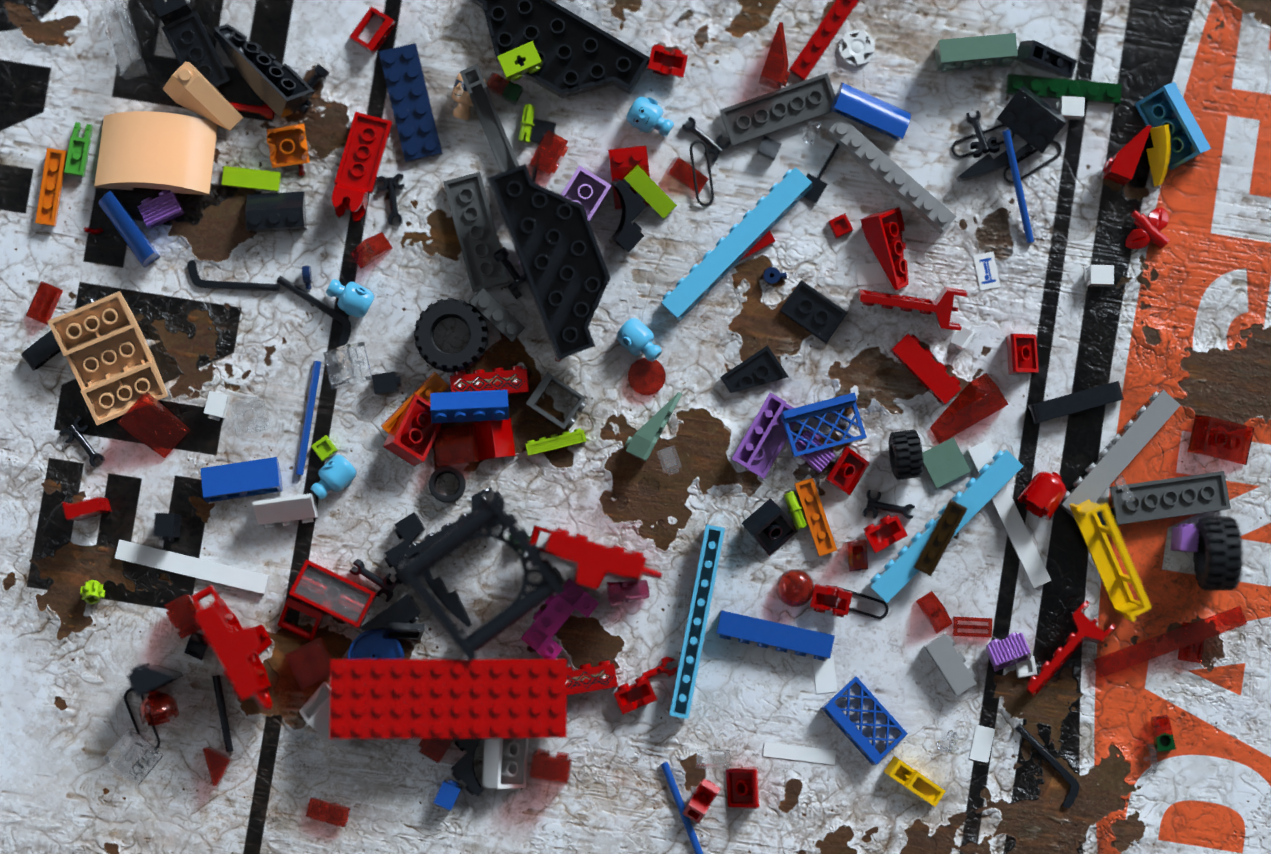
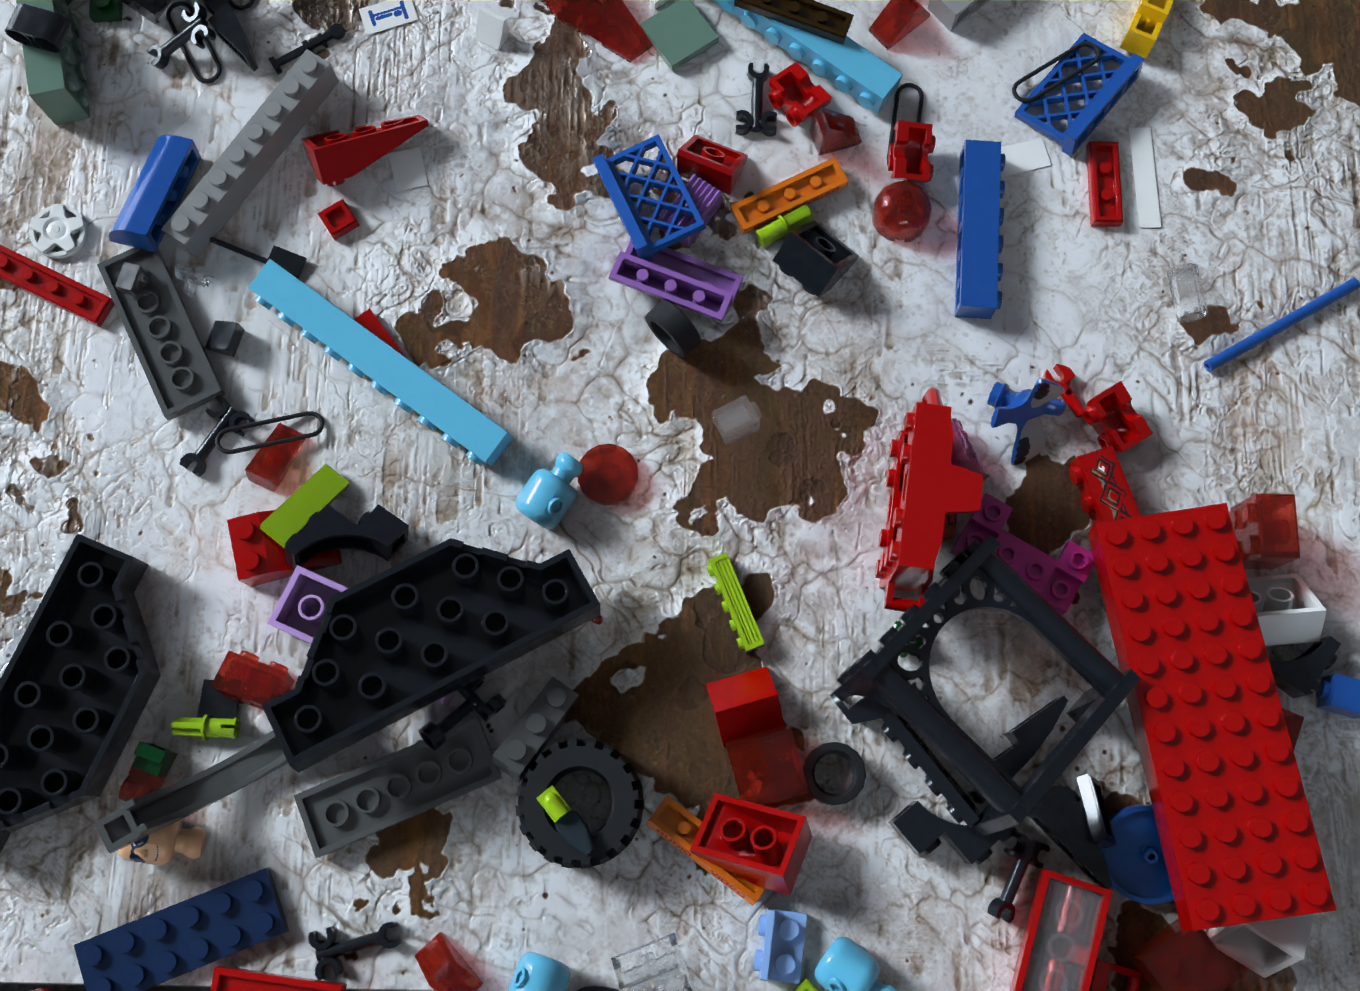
camera: 95 degrees left, 10 degrees down
black brick [372,371,402,395] -> none
blue brick [430,390,509,423] -> none
red brick [450,366,529,395] -> none
lime brick [497,41,543,81] -> none
dark grey window [526,372,587,430] -> none
sand green wedge [624,392,682,462] -> none
medium azure piece [626,97,674,137] -> none
red cylinder [647,44,688,78] -> none
medium azure brick [669,524,725,719] -> none
red brick [682,779,721,823] -> none
black wing [720,345,789,393] -> none
red slope [726,767,759,808] -> none
clear red slope [759,22,790,90] -> none
dark blue piece [763,267,787,285] -> none
black tile [779,280,848,344] -> none
red hinge [857,286,968,330] -> none
black tyre [888,429,924,480] -> none
red brick [890,333,962,405] -> none
none -> black beam [5,3,72,53]
none -> flat silver piece [115,262,148,296]
none -> black piece [268,23,345,75]
none -> black piece [536,785,595,856]
none -> black tyre [645,300,701,358]
none -> light blue bracket [753,908,807,984]
none -> blue animal [987,378,1066,465]
none -> black piece [1012,42,1101,103]
none -> red tile [1086,141,1123,227]

